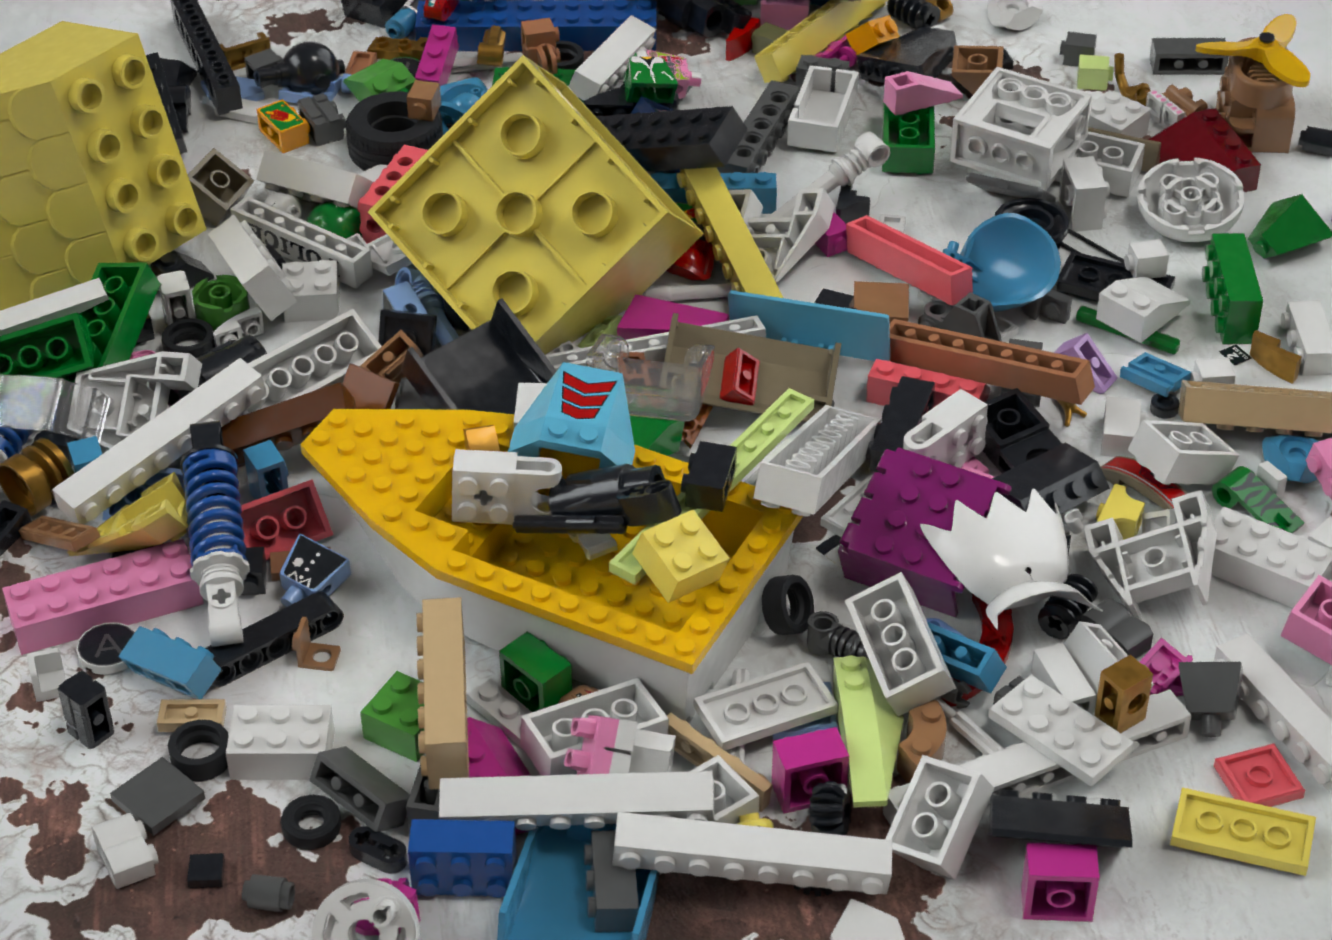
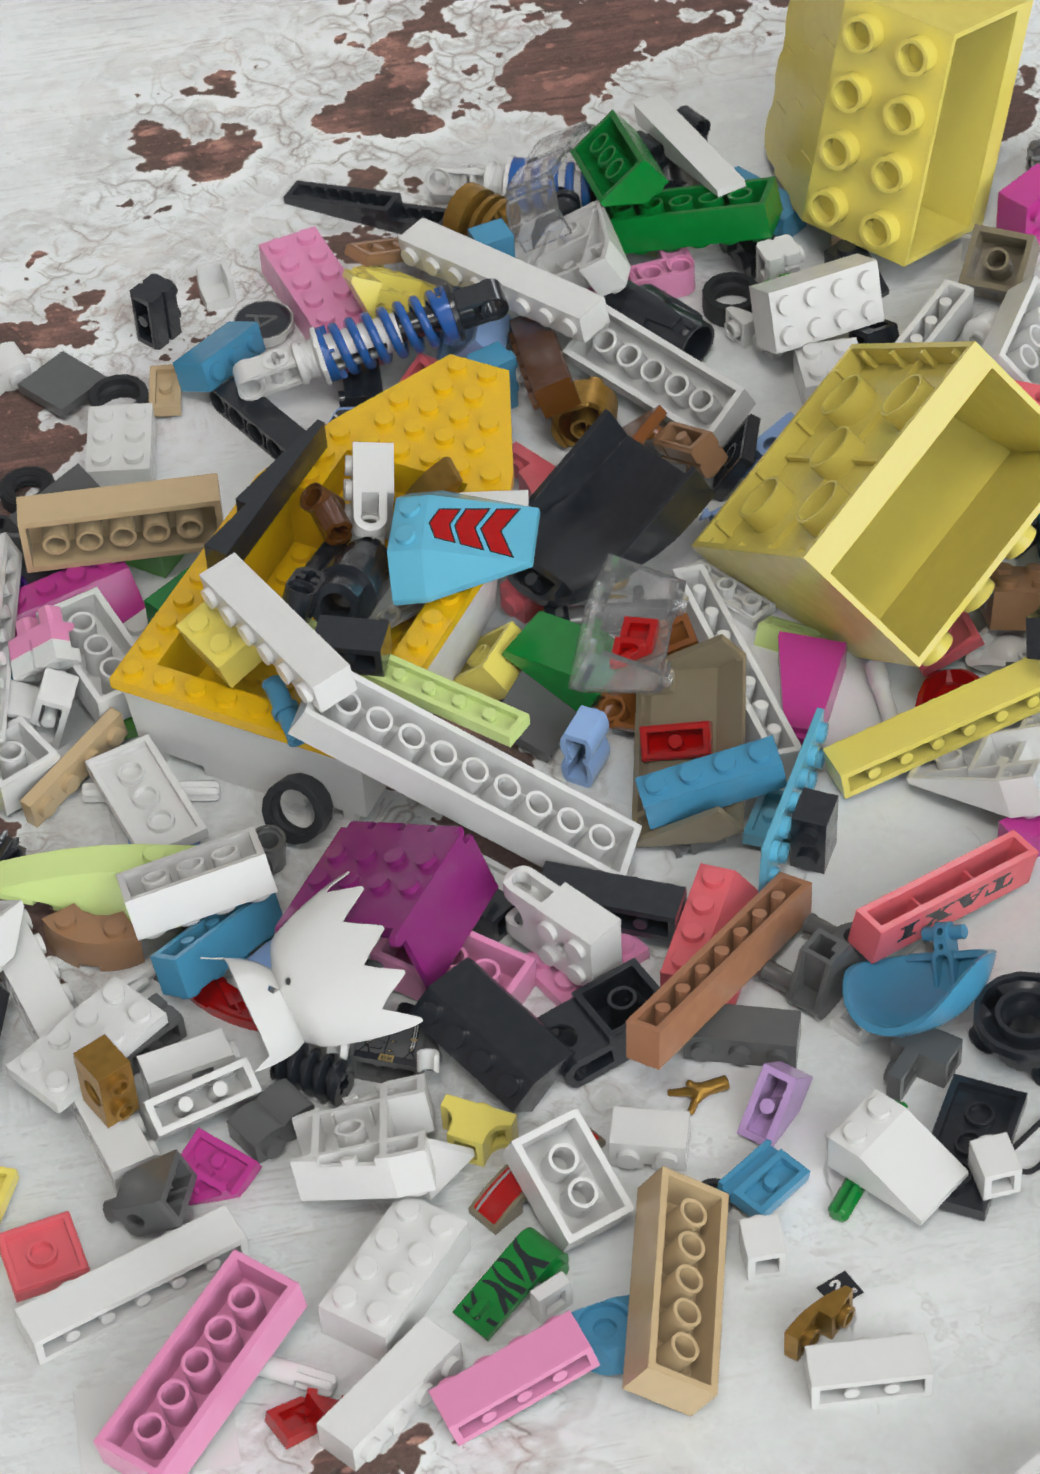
camera: 90 degrees right, 5 degrees up
medium nougat bracket [292,617,341,671] -> none
dark pink brick [772,727,849,814] -> none
medium nougat piece [854,281,909,324] -> none
green brick [1202,233,1264,345] -> none
none -> white brick [199,552,358,713]
none -> black slope [204,419,327,569]
none -> dark azure pin [262,675,305,747]
none -> reddish brown piece [300,482,353,546]
none -> light blue brick [560,705,610,788]
none -> red slope [610,616,660,667]
none -> dark azure brick [635,735,787,830]

